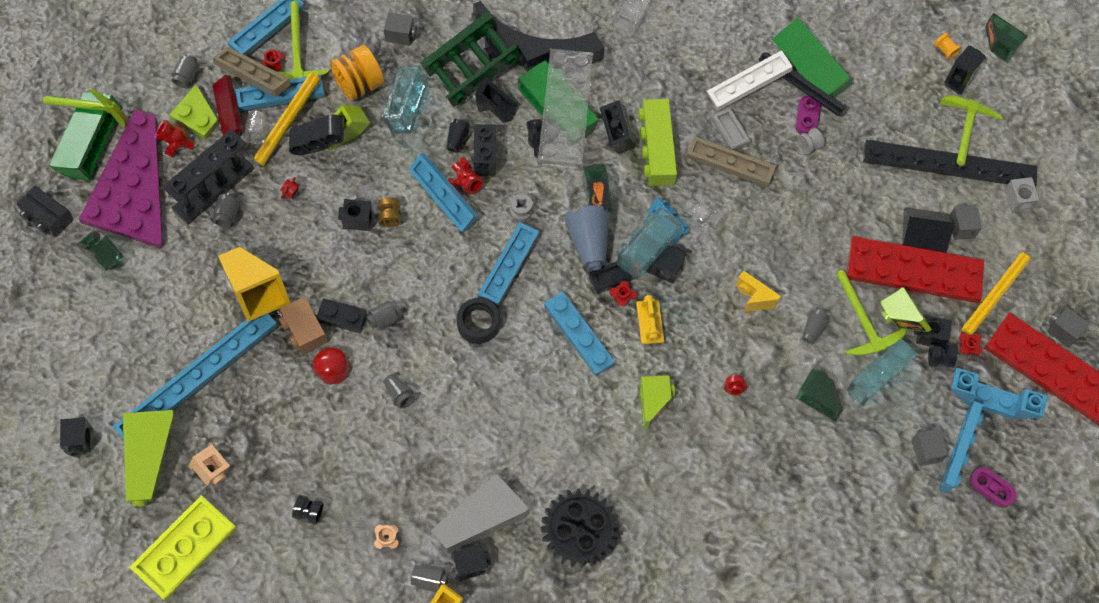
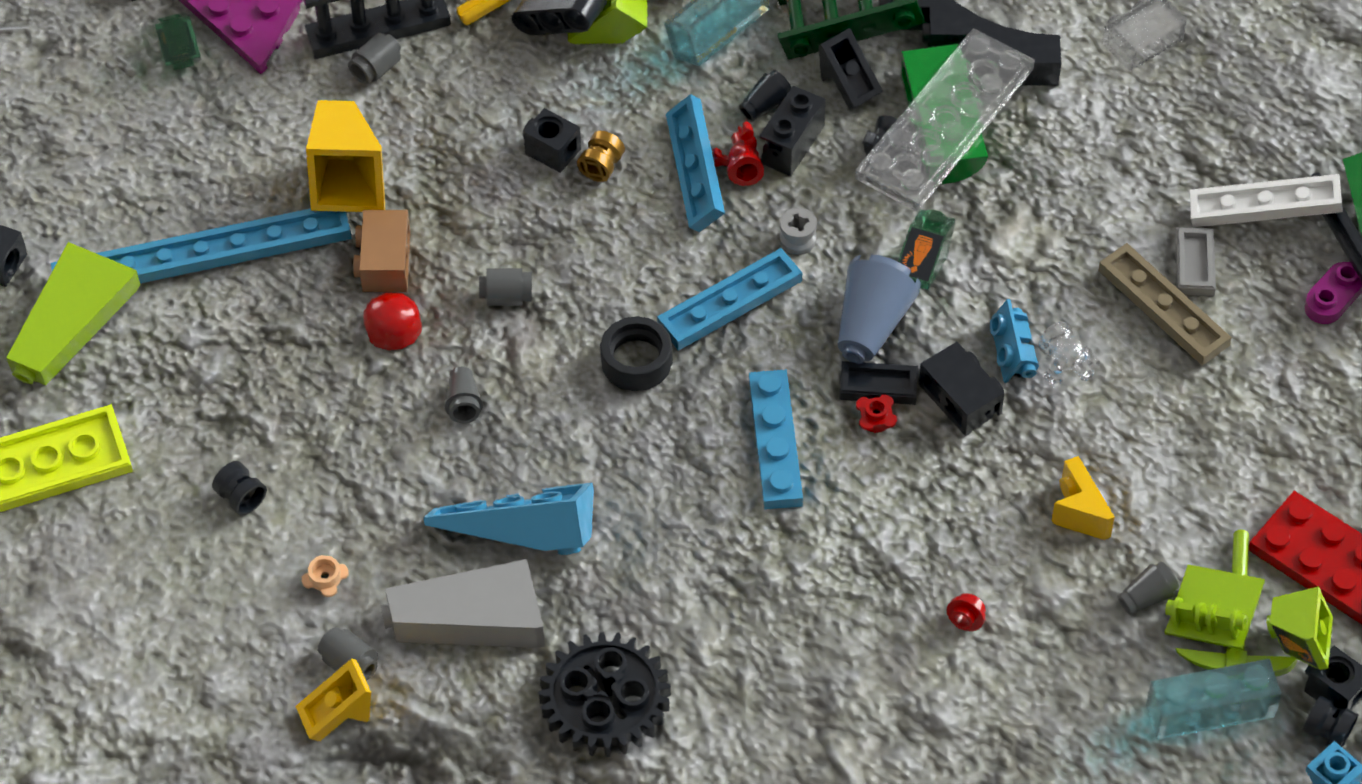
camera: 35 degrees right, 10 degrees down
light nougat brick [189,444,230,486] -> none
red plate [280,177,300,200] -> none
black plate [316,298,367,333] -> none
black brick [453,544,492,581] -> none
black brick [600,100,637,154] -> none
clear light blue brick [616,208,682,280] -> none
yellow hinge [636,295,664,344] -> none
lime brick [638,99,677,186] -> none
lime slope [639,375,675,429] -> none
clear green slope [795,368,843,421] -> none
light grey wheel [798,128,824,154] -> none
none -> dark azure wedge [424,483,594,555]
none -> lime hinge [1165,564,1265,650]

